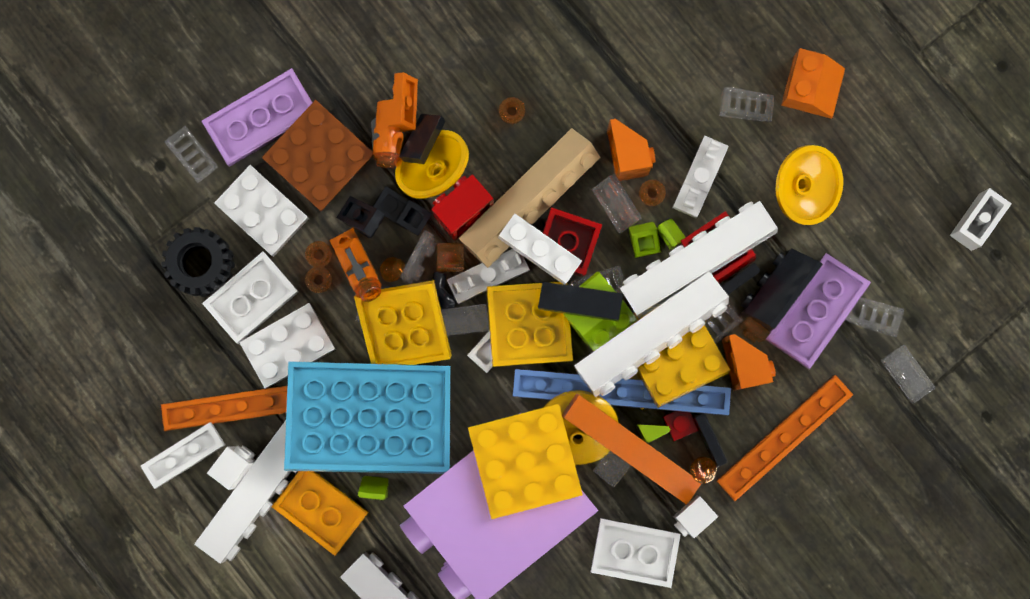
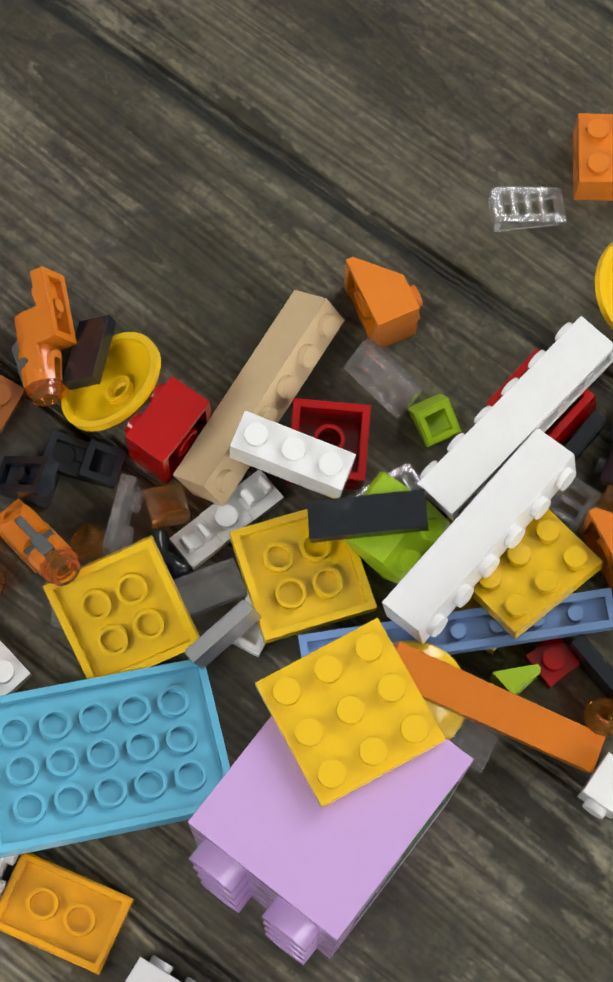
camera: 15 degrees left, 10 degrees down
lime slope [358,476,389,500] -> none
clear orange plate [499,97,525,124] -> none
white plate [591,518,681,588] -> none
clear orange plate [639,180,666,206] -> none
lime slope [657,219,686,250] -> none
white plate [673,136,729,218] -> none
none -> light grey tile [184,600,262,670]

